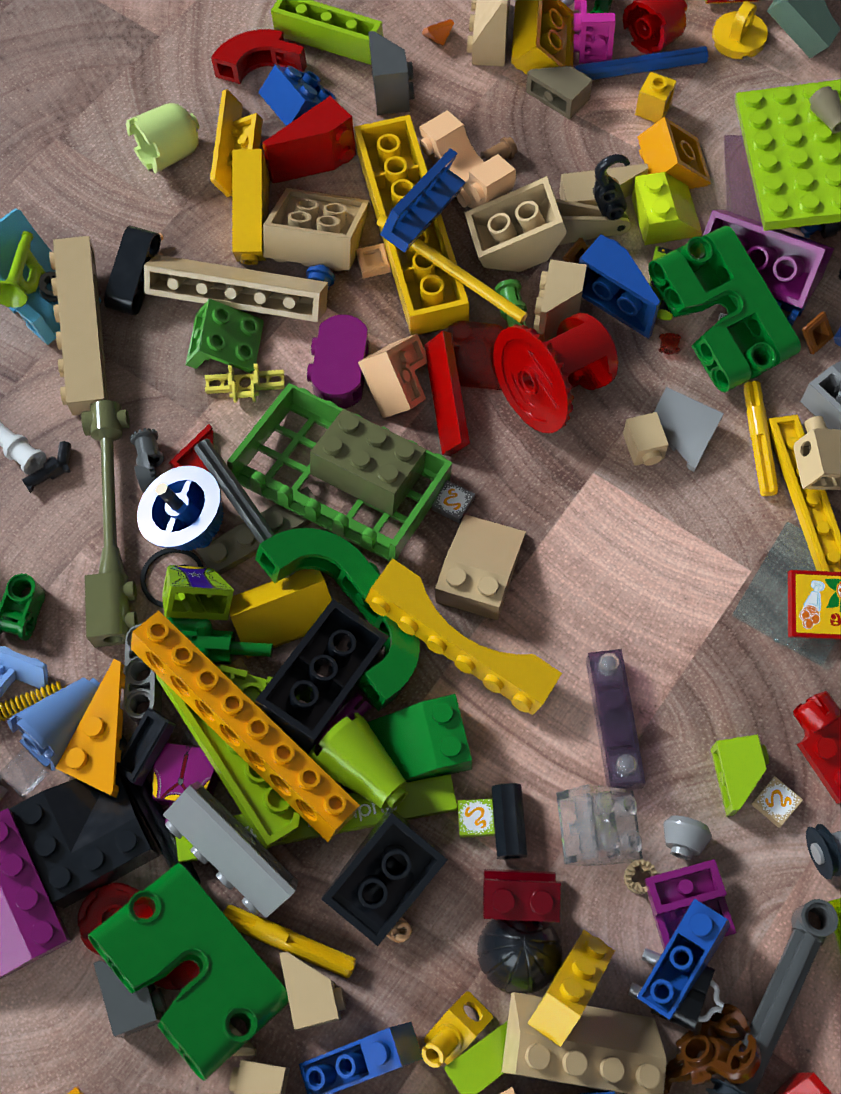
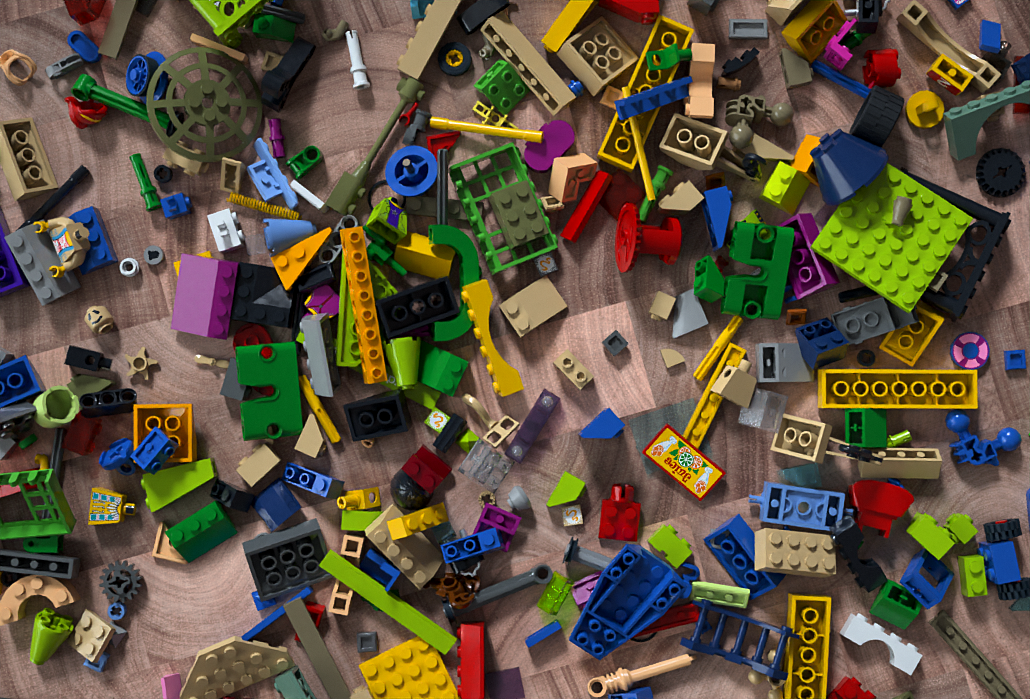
camera: 35 degrees right, 20 degrees up
black piece [22,441,71,493] -> none
yellow brick [635,71,676,123] -> none
none -> tan piece [194,355,229,369]
none -> white tile [290,180,329,214]
none -> red hand [399,102,419,127]
none -> yellow piece [430,116,544,143]
none -> clear light blue tile [431,521,457,545]
none -> black bush [437,42,472,77]
none -> lime slope [455,428,482,455]
none -> tan piece [461,393,520,449]
none -> dark tan arm [479,33,496,59]
none -> tan slope [540,196,564,213]
none -> tan brick [553,349,594,390]
none -> blue slope [578,408,625,439]
none -> dark grey plate [601,330,629,356]
none -> green bracket [646,43,692,71]
none -> tan tile [660,349,685,368]
none -> green slope [694,255,725,303]
none -> black slope [721,47,759,77]
none -> dark tan piece [725,95,794,149]
none -> light grey tile [729,19,767,40]
none -> dark blue cone [809,129,889,206]
none -> black tyre [849,85,905,148]

